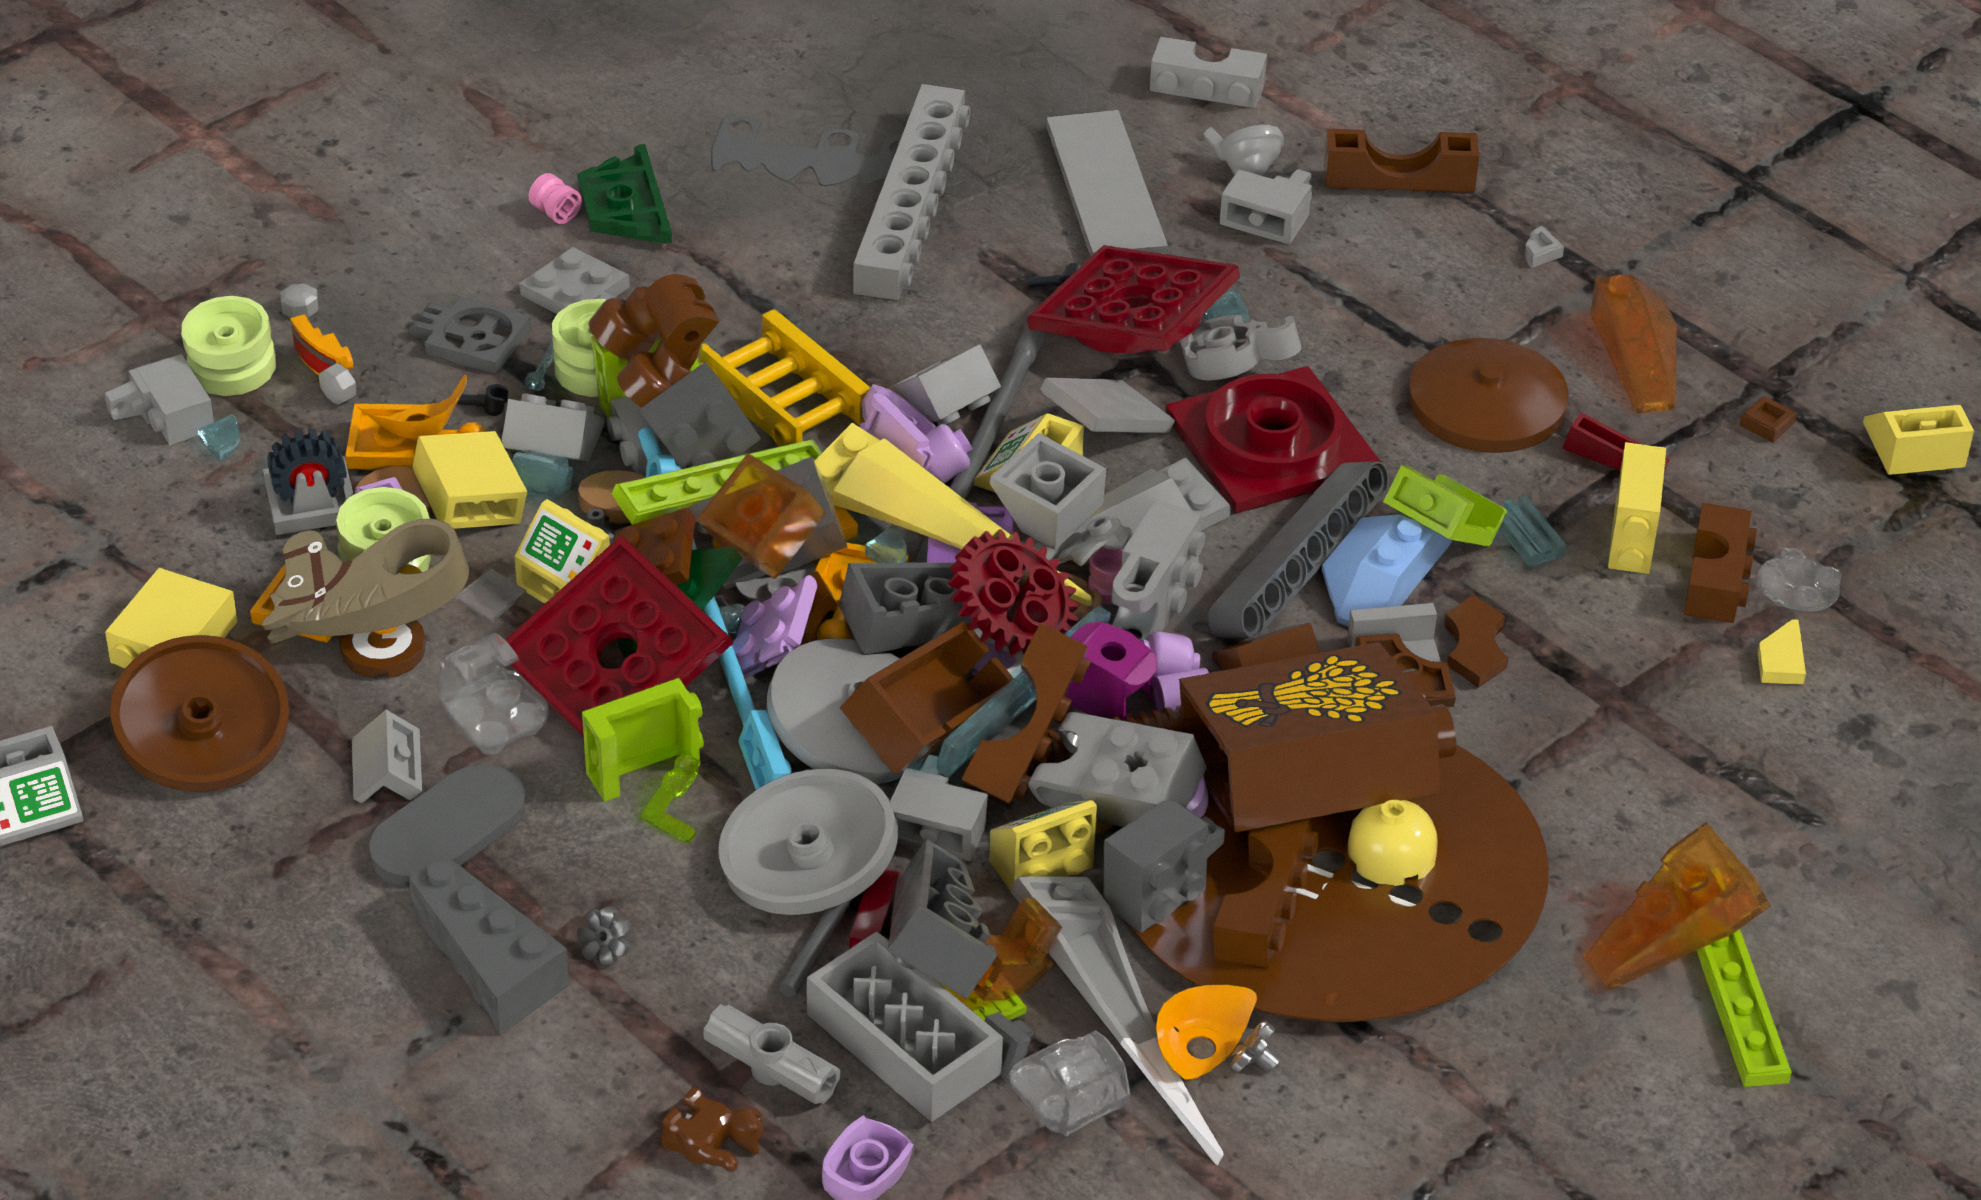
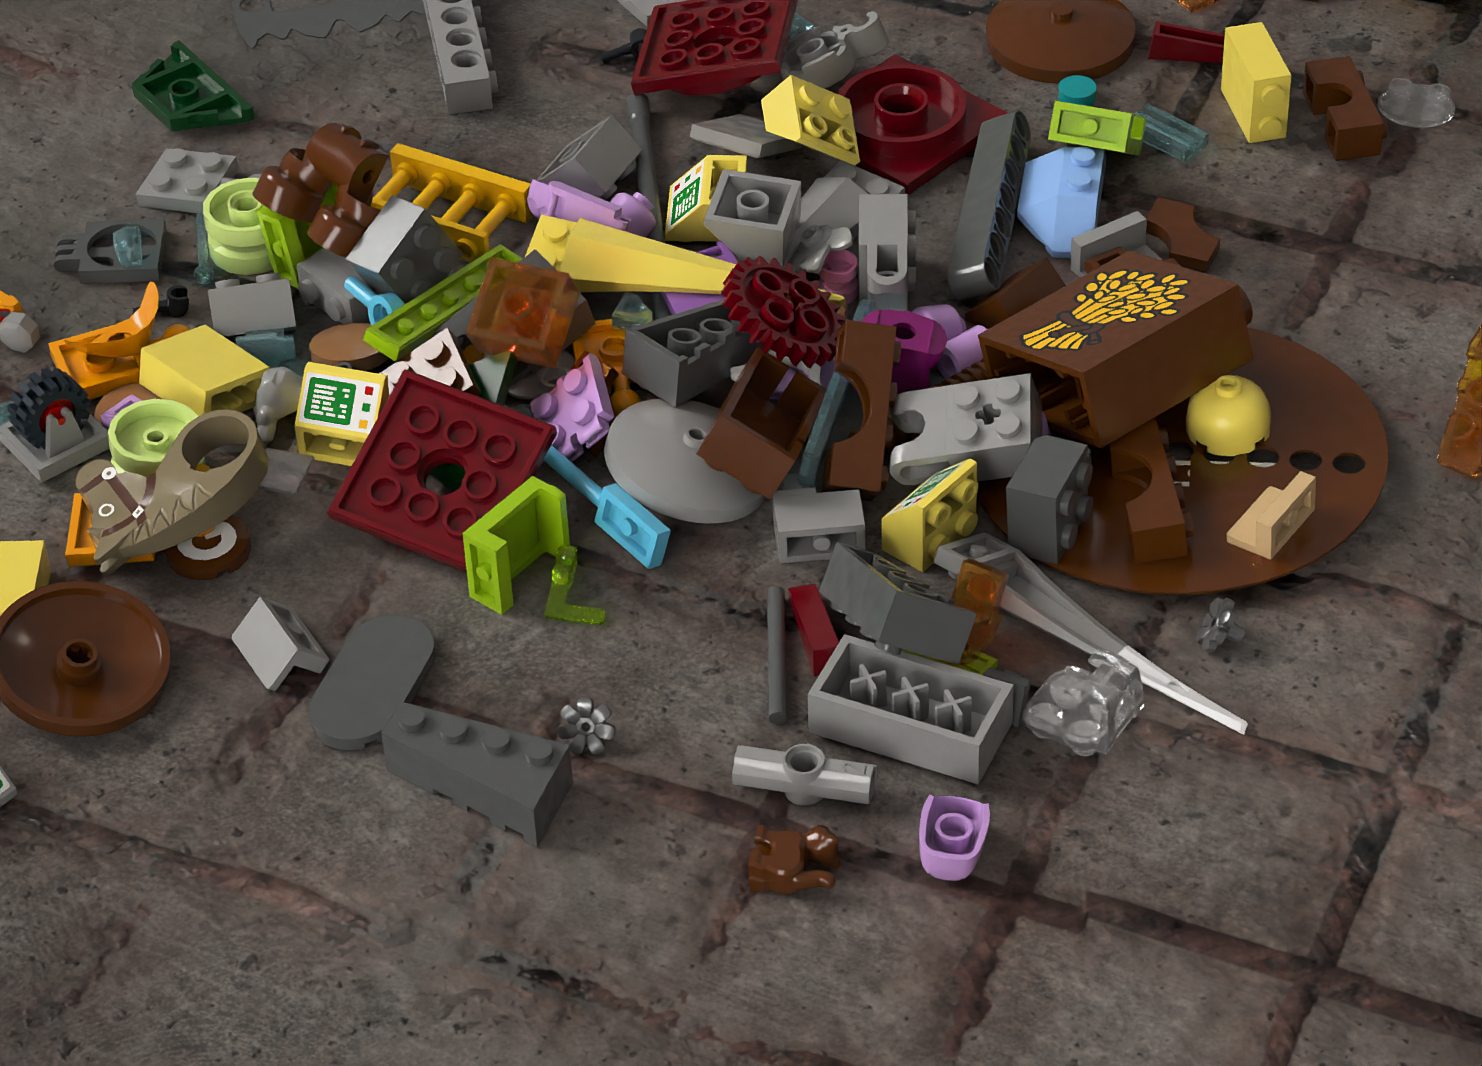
camera: 20 degrees left, 0 degrees up
clear piece [438,632,549,754] -> none
bright pink wheel [528,173,582,224] -> none
light grey dish [718,769,898,915] -> none
light orange piece [1156,985,1257,1080] -> none
light yellow tile [1757,620,1806,685] -> none
none -> clear light blue tile [113,226,142,266]
none -> light grey hat [253,366,303,447]
none -> light yellow slope [761,75,860,165]
none -> teal tile [1058,75,1097,106]
none -> tan panel [1227,471,1316,560]

